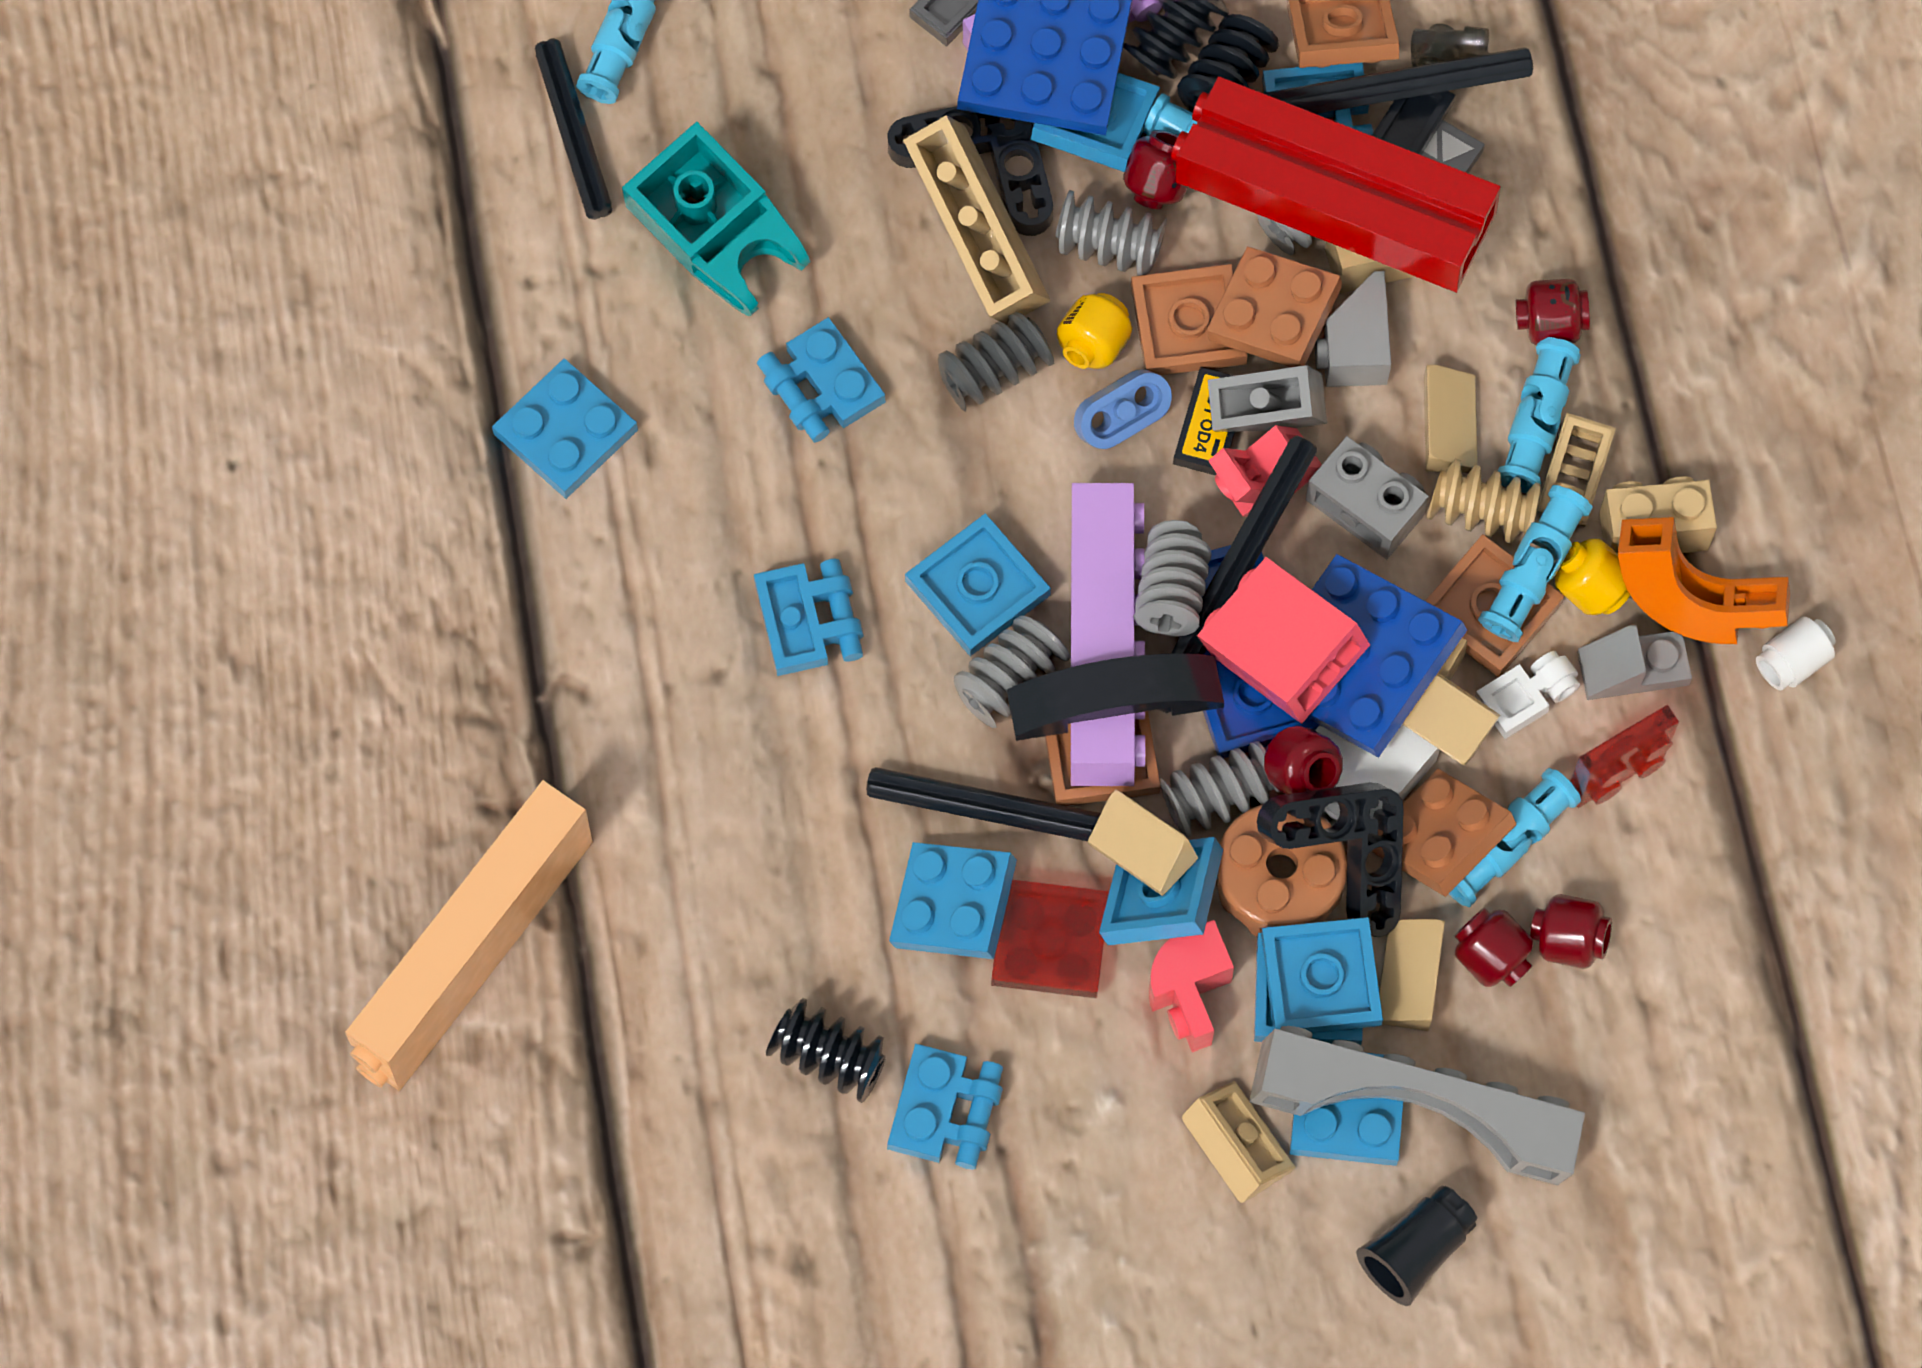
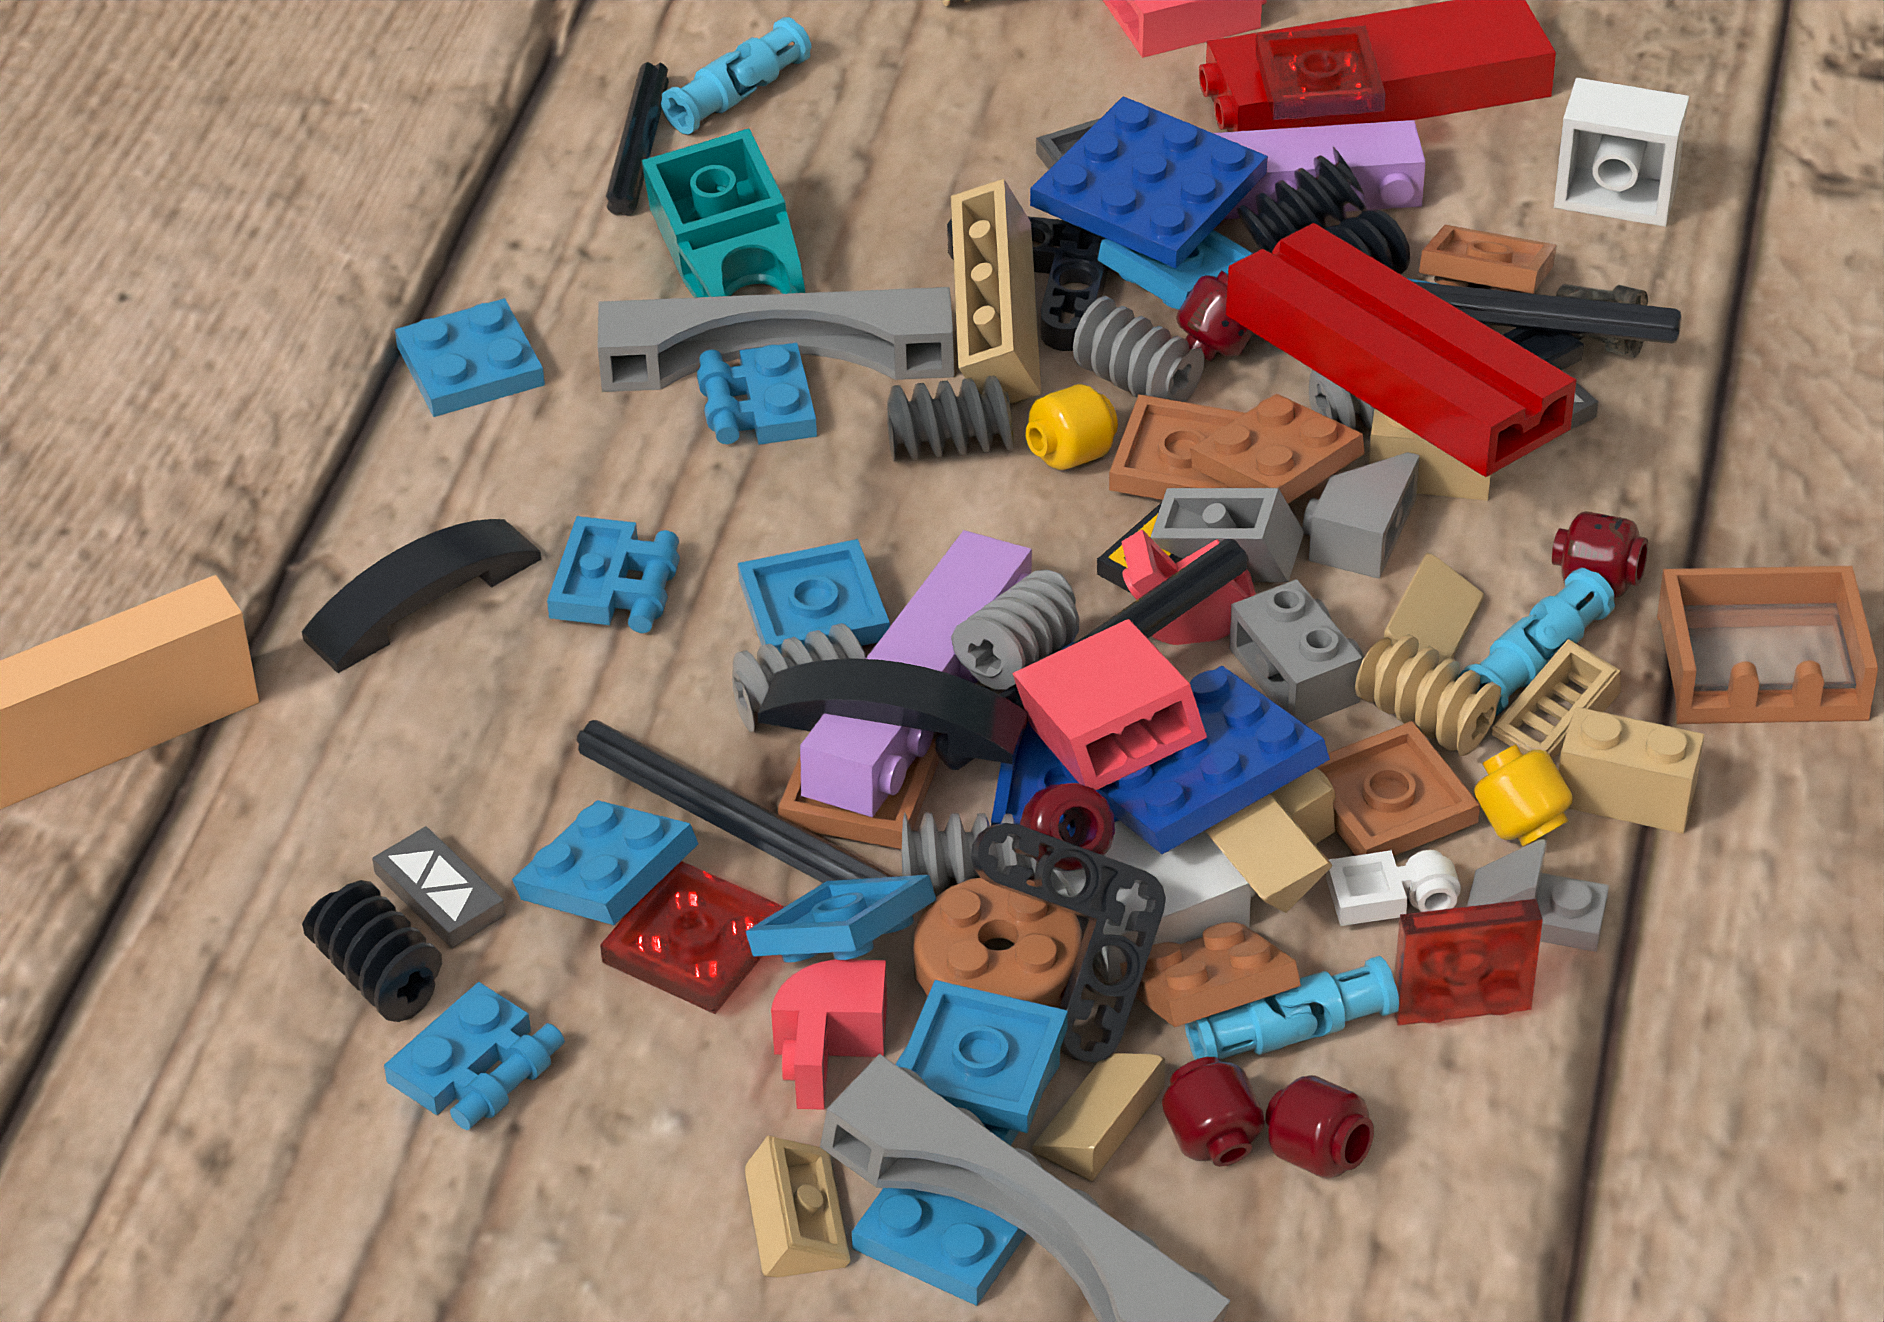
camera: 25 degrees right, 25 degrees down
medium blue plate [1074,369,1172,449] -> none
tan slope [1088,789,1198,896] -> none
medium azure piece [1478,485,1593,642] -> none
orange arch [1618,517,1790,644] -> none
white brick [1756,616,1836,691] -> none
none -> black slope [301,519,541,673]
none -> flat silver tile [372,826,506,948]
none -> light grey arch [598,287,954,392]
none -> nougat window [1657,566,1878,724]

